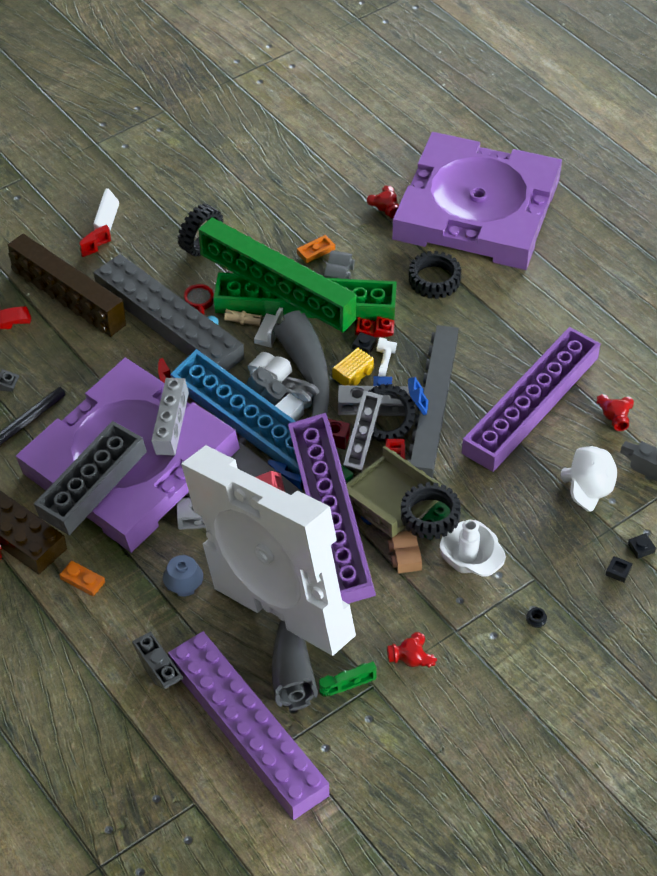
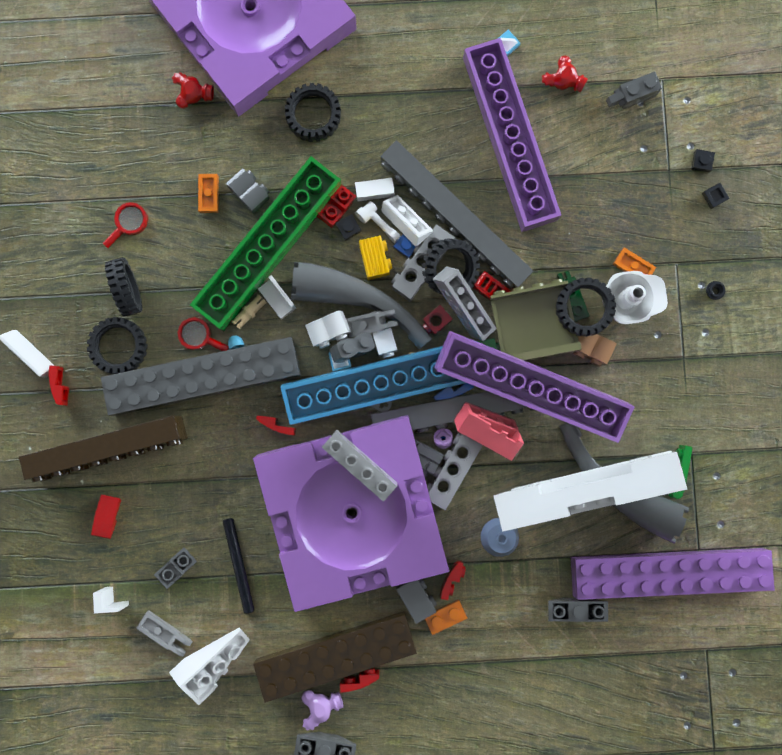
camera: 60 degrees left, 35 degrees up
dark grey brick [34,421,147,535] -> none
green brick [198,217,356,332] -> none
red animal [387,632,437,668] -> none
blue slope [408,377,428,415] -> none
white piece [561,446,617,512] -> none
none -> black tyre [87,317,148,374]
none -> piece [103,202,148,248]
none -> white slope [355,178,395,201]
none -> white slope [381,195,433,246]
none -> dark grey brick [396,579,437,624]
none -> red slope [439,560,466,600]
none -> tile [499,29,520,56]
none -> orange plate [612,247,656,275]

